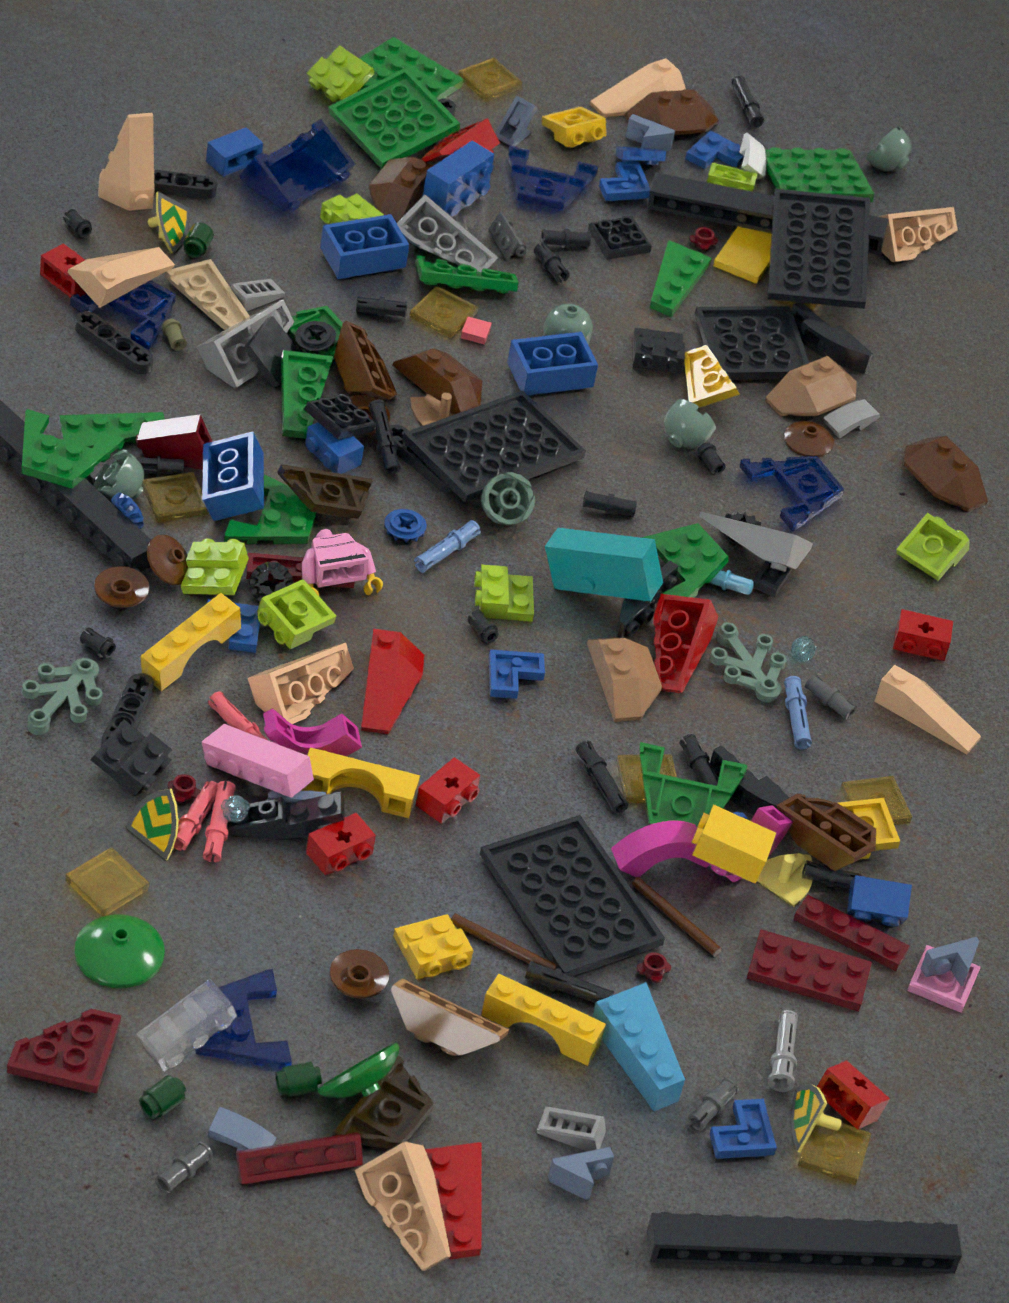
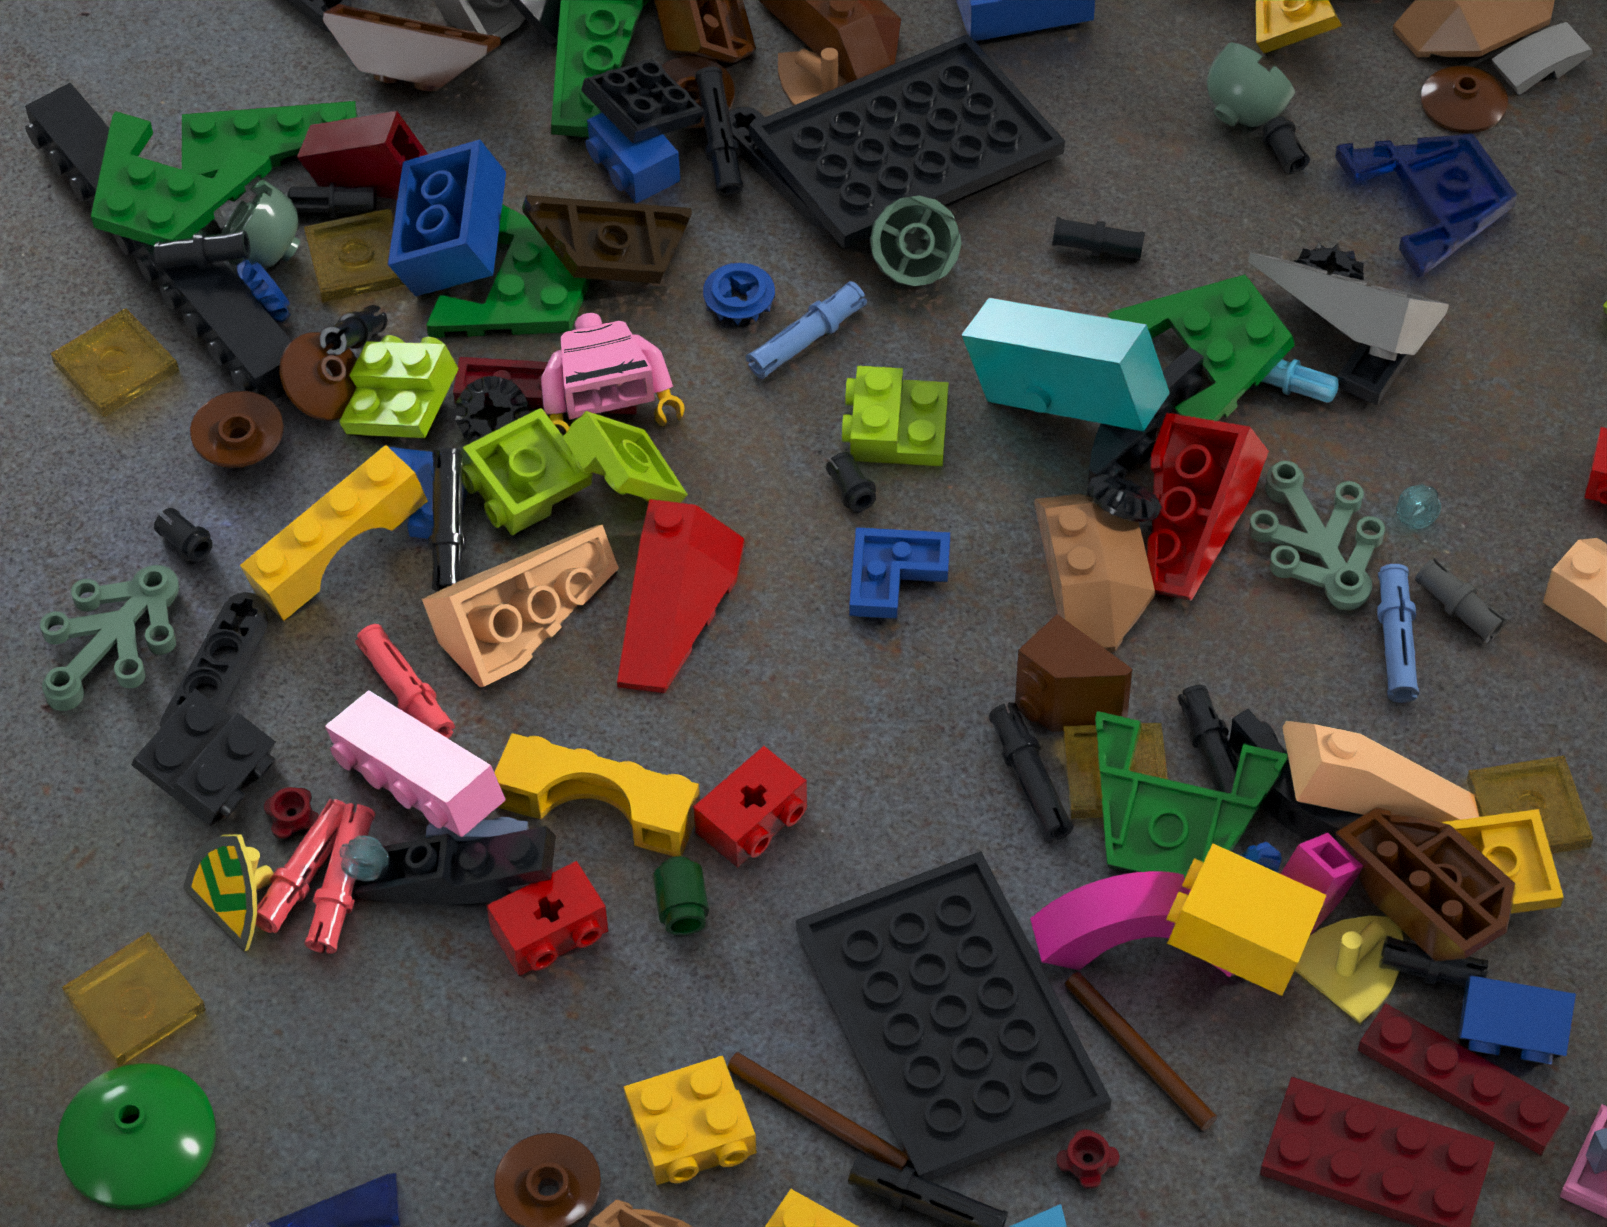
camera: 15 degrees right, 10 degrees up
dark pink arch [263,708,362,756] -> none
none -> clear yellow tile [50,308,179,418]
none -> black pin [154,230,251,271]
none -> black pin [320,305,388,356]
none -> wedge [323,4,501,91]
none -> black pin [428,448,466,591]
none -> lime plate [562,411,688,503]
none -> dark green brick [652,856,709,936]
none -> reddish brown slope [1015,614,1133,732]
none -> black gear [1087,474,1162,522]
none -> light nougat wedge [1282,721,1479,822]

